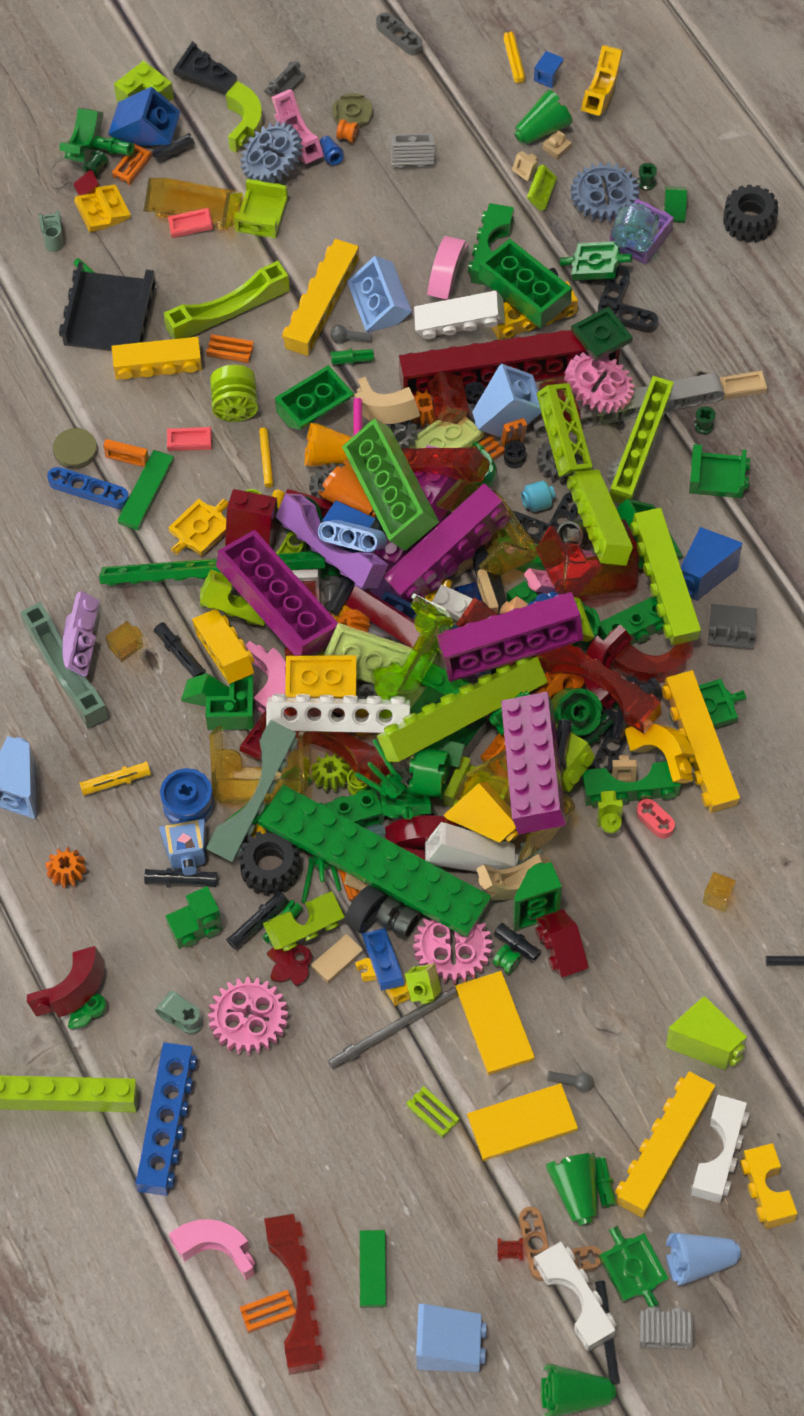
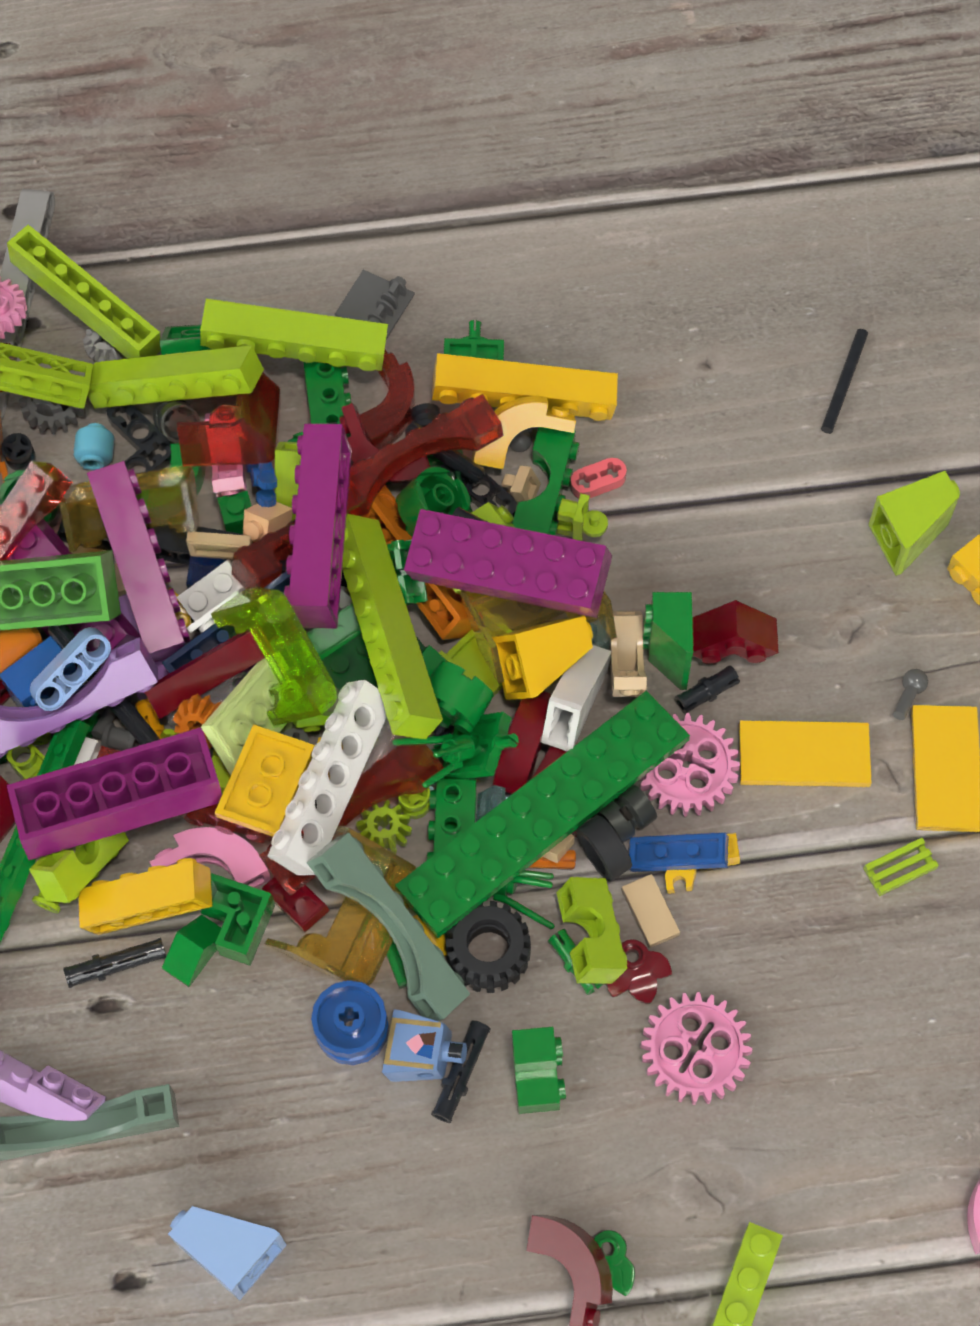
camera: 70 degrees left, 5 degrees up
orange gear [45,846,87,889] -> none
yellow pin [79,761,151,796] -> none
clear yellow brick [105,621,143,662] -> none
blue brick [135,1042,198,1196] -> none
sand green piece [155,990,203,1034] -> none
black pin [226,891,289,951] -> none
flat silver bar [327,987,457,1069] -> none
lime brick [405,963,442,1004] -> none
green wheel [493,944,523,975] -> none
blue slope [681,527,743,601] -> none
green panel [689,444,750,498] -> none
dark green bush [694,406,716,435] -> none
clear yellow brick [702,871,736,912] -> none
tan tile [720,371,767,400] -> none

